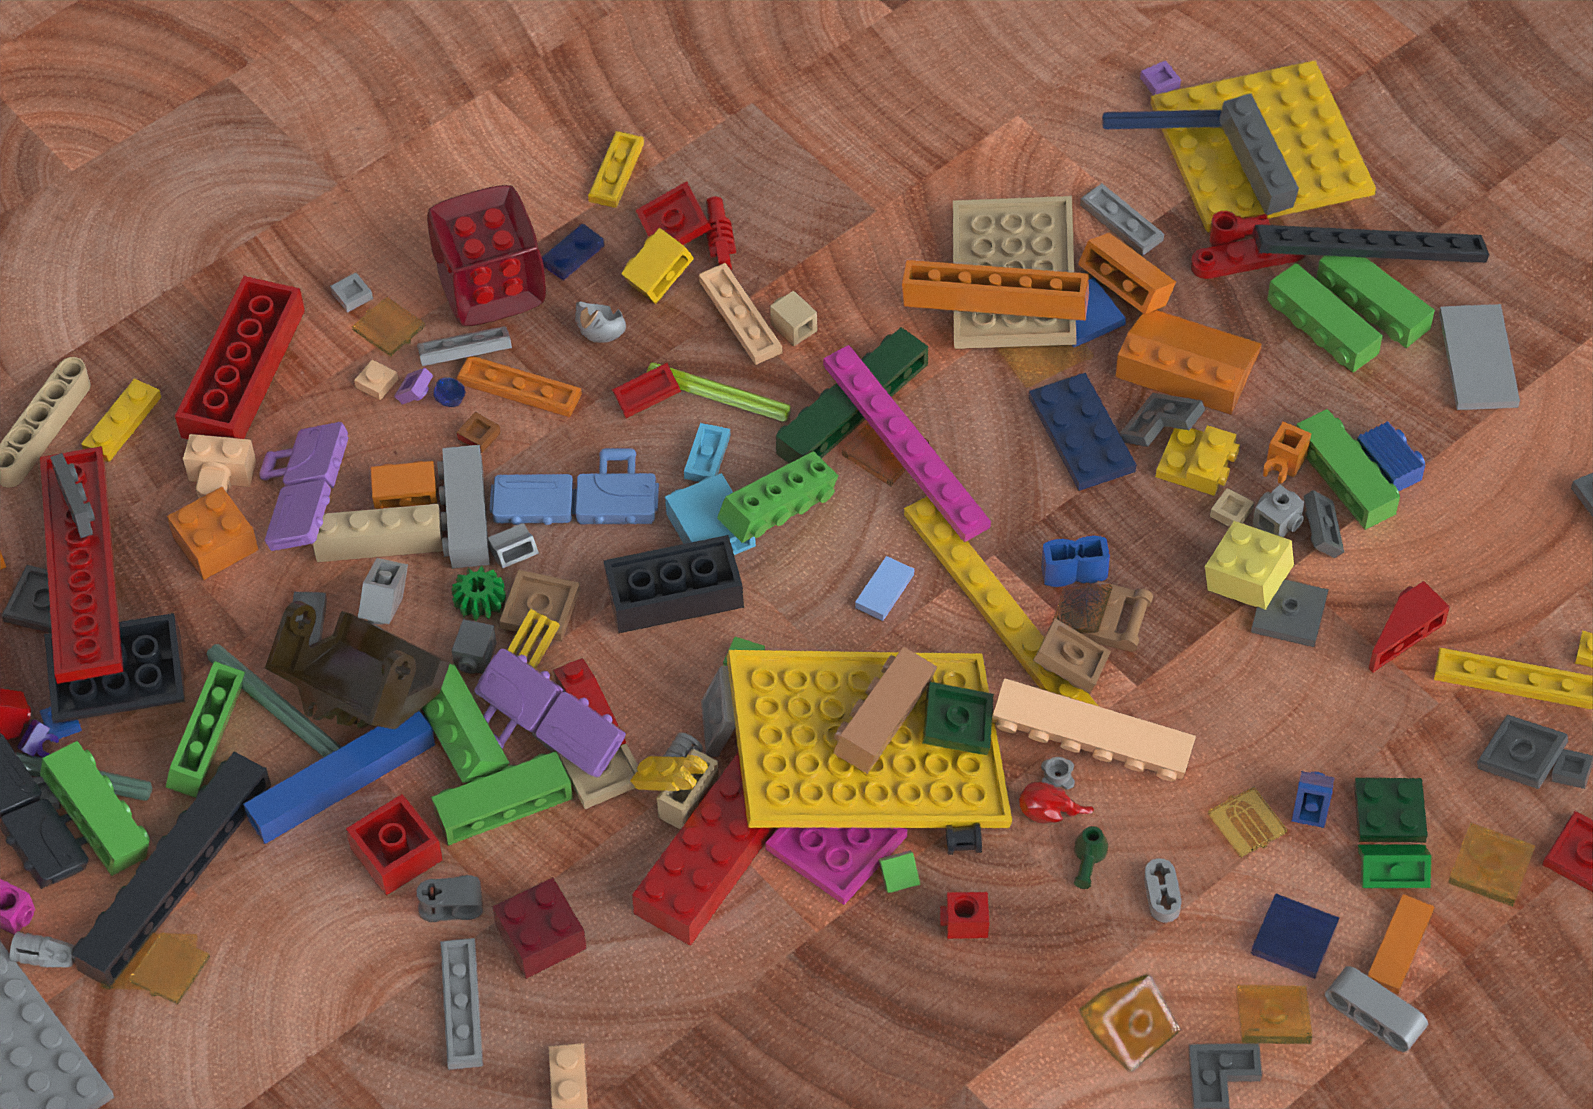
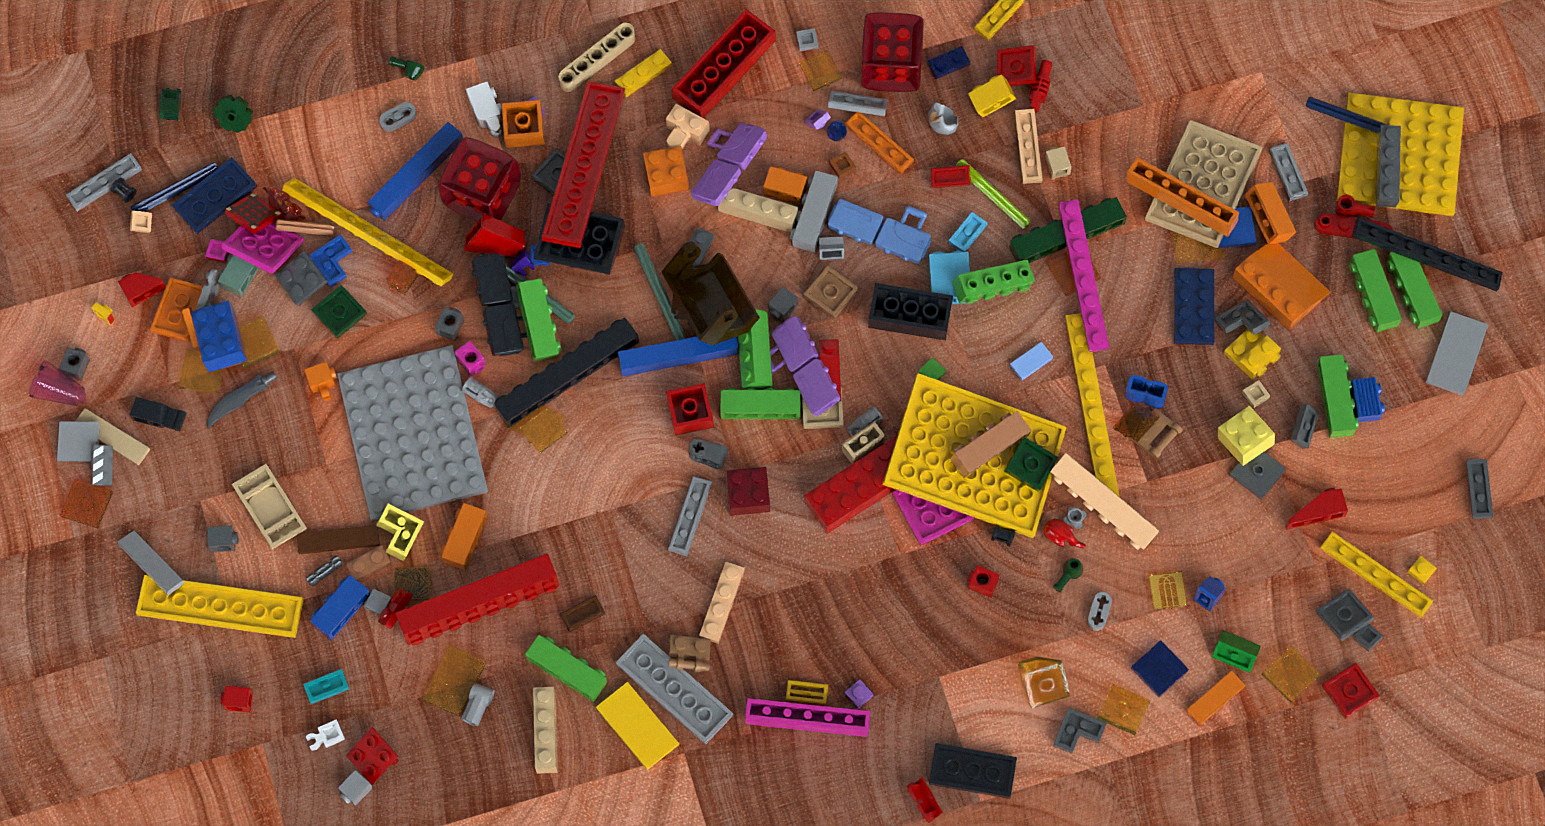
camera: 25 degrees right, 15 degrees up
dark grey plate [50,453,95,538] -> none
bright green brick [166,661,245,798] -> none
light nougat plate [354,360,398,400] -> none
light grey brick [358,558,408,625] -> none
green gear [451,565,506,621] -> none
yellow tile [508,609,560,669] -> none
yellow hinge [630,755,708,791] -> none
light grey tile [701,665,735,757] -> none
bright green tile [878,850,920,893] -> none
medium nougat plate [1033,619,1111,694] -> none
medium lavender plate [1140,61,1181,95] -> none
light grey brick [1253,485,1304,537] -> none
orange brick [1263,421,1312,484] -> none
light grey beam [1325,966,1428,1052] -> none
dark green plate [1354,778,1428,843] -> none

